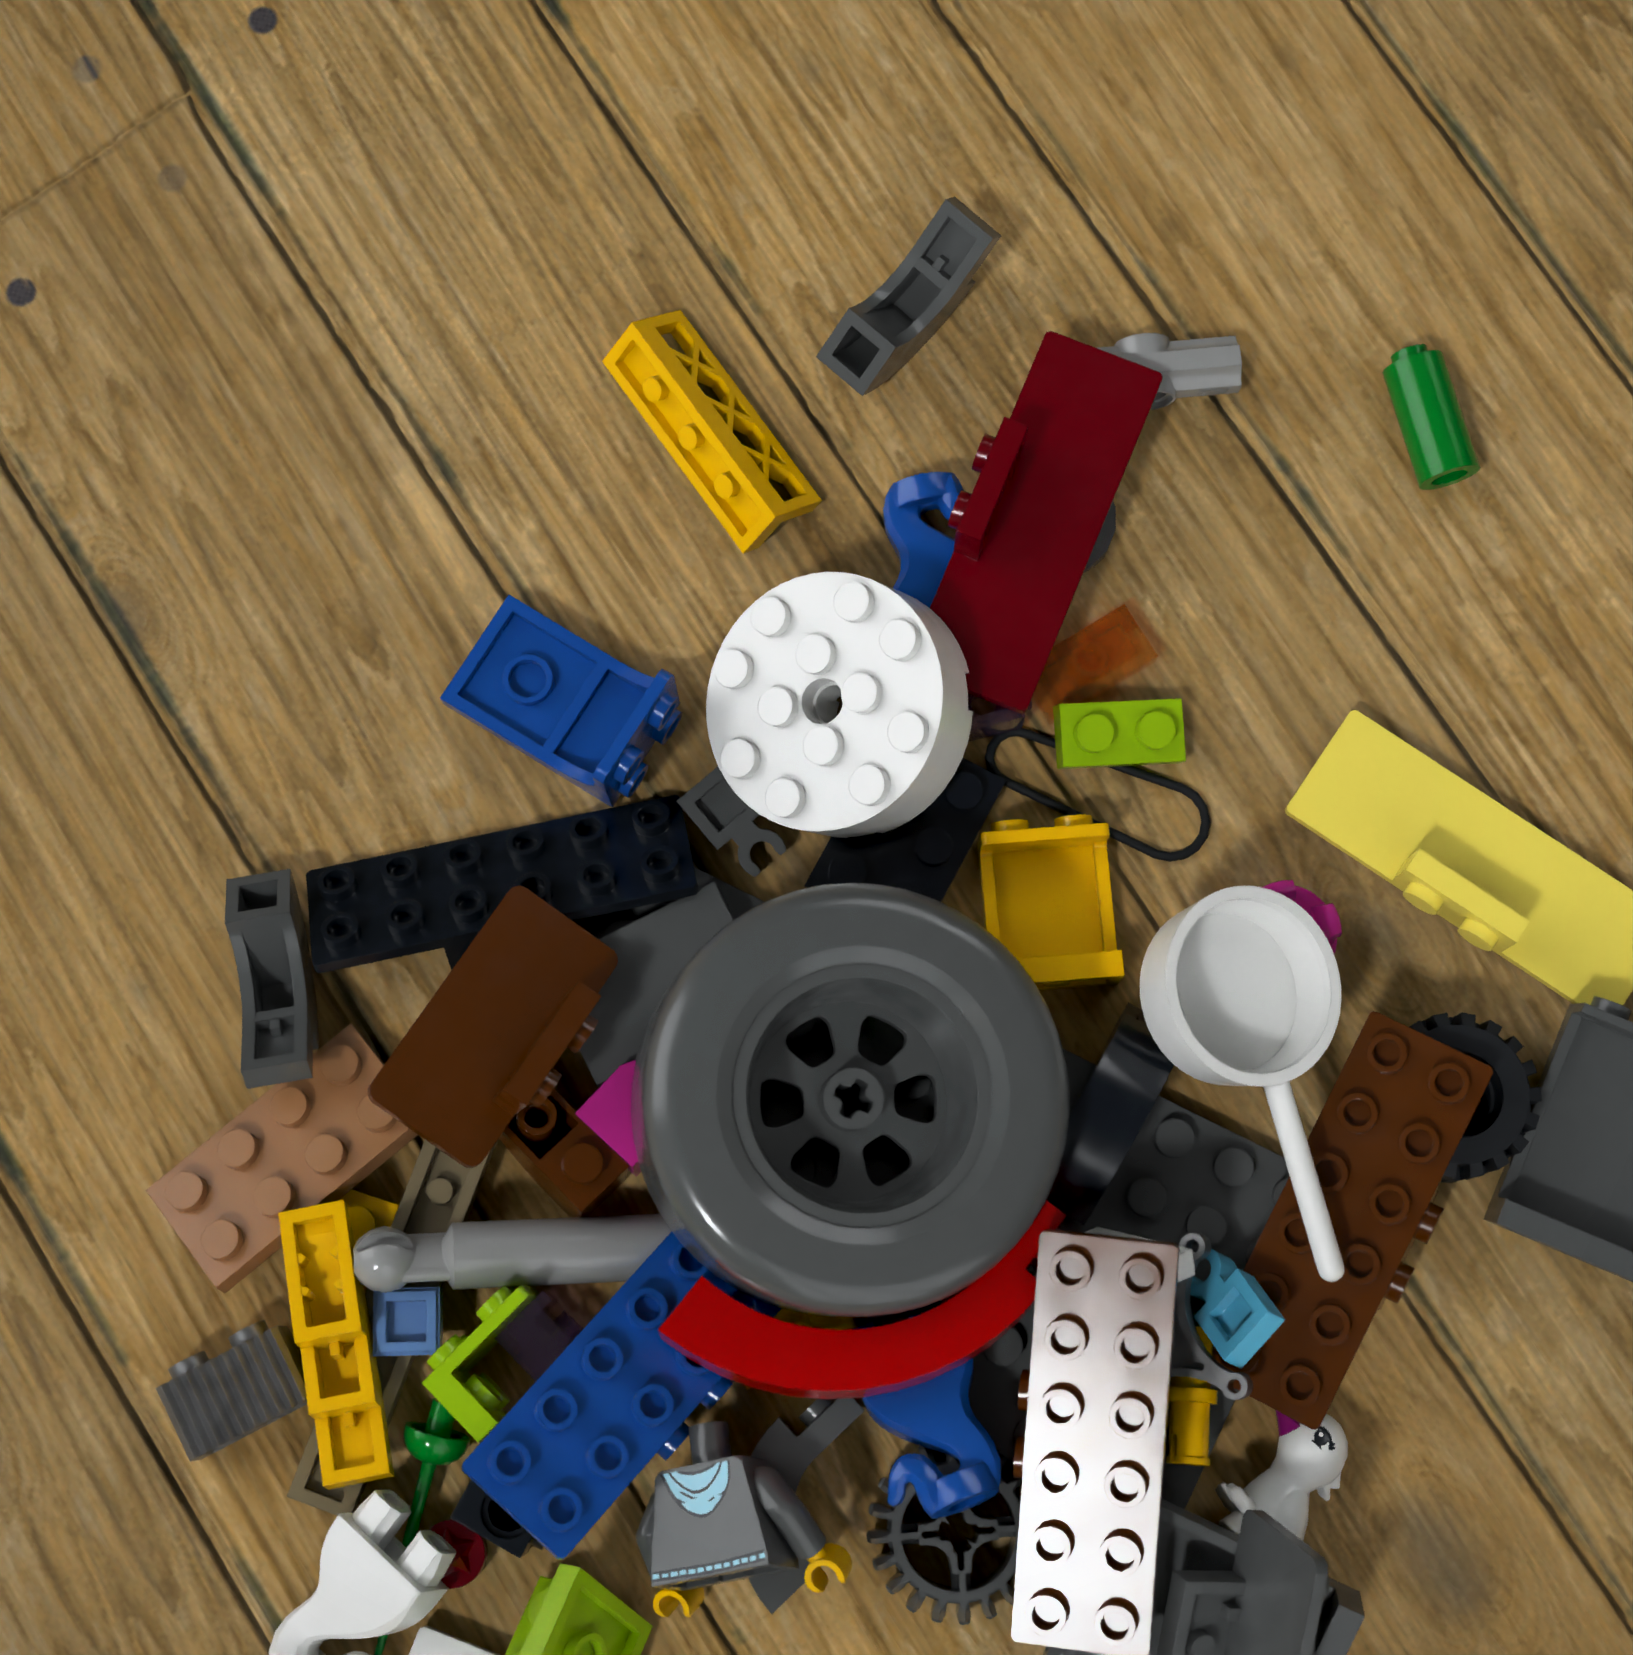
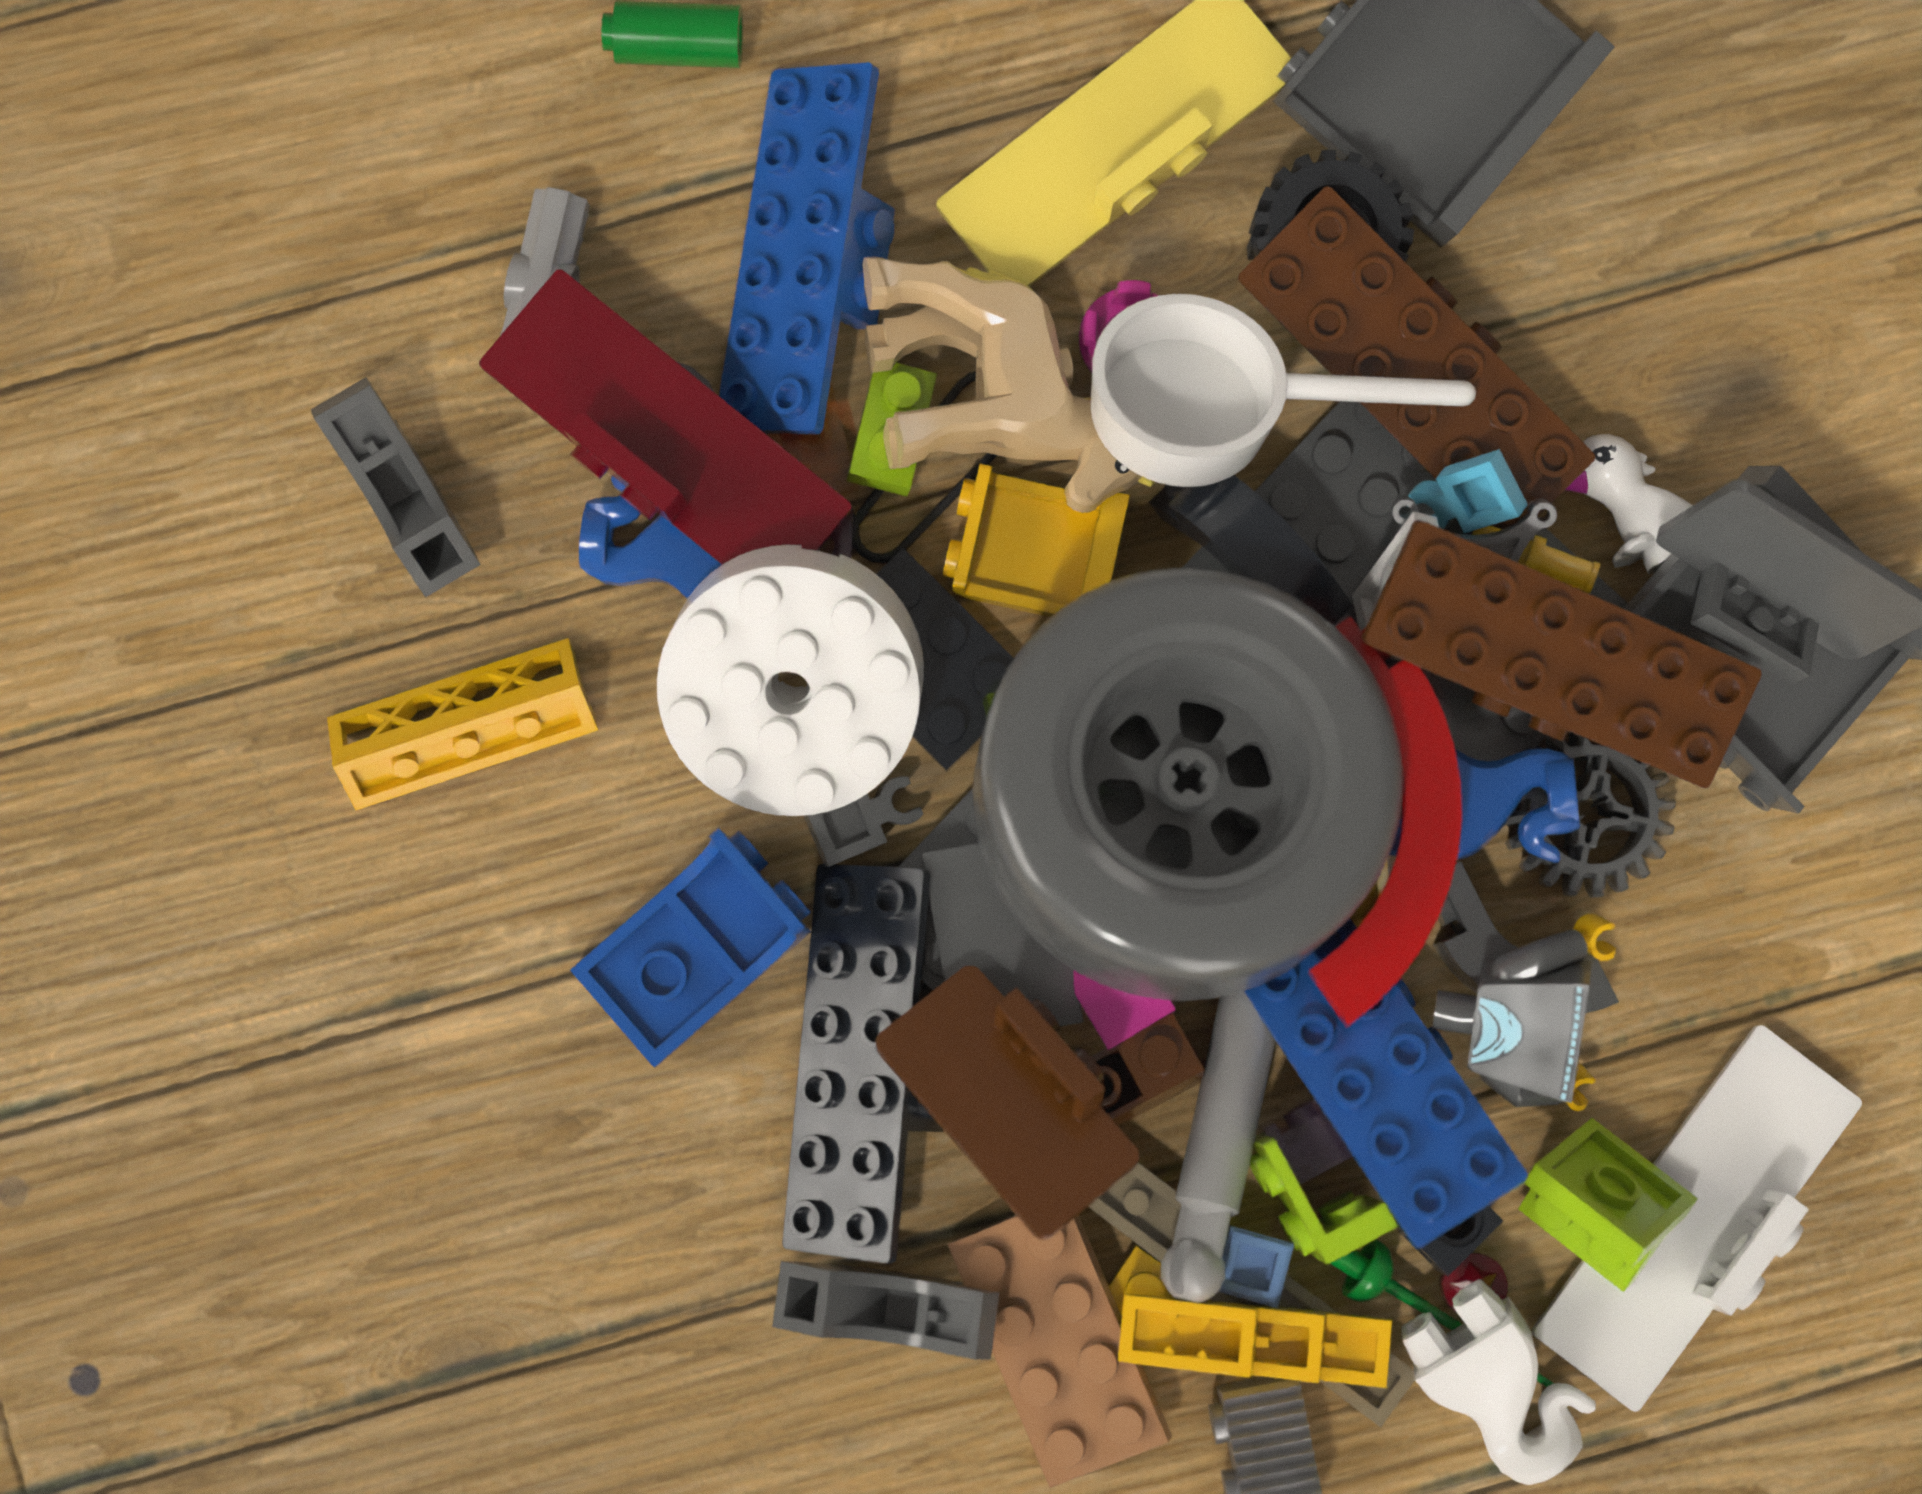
camera: 75 degrees left, 5 degrees up
none -> blue bracket [719,62,895,434]
none -> tan animal [862,256,1155,513]

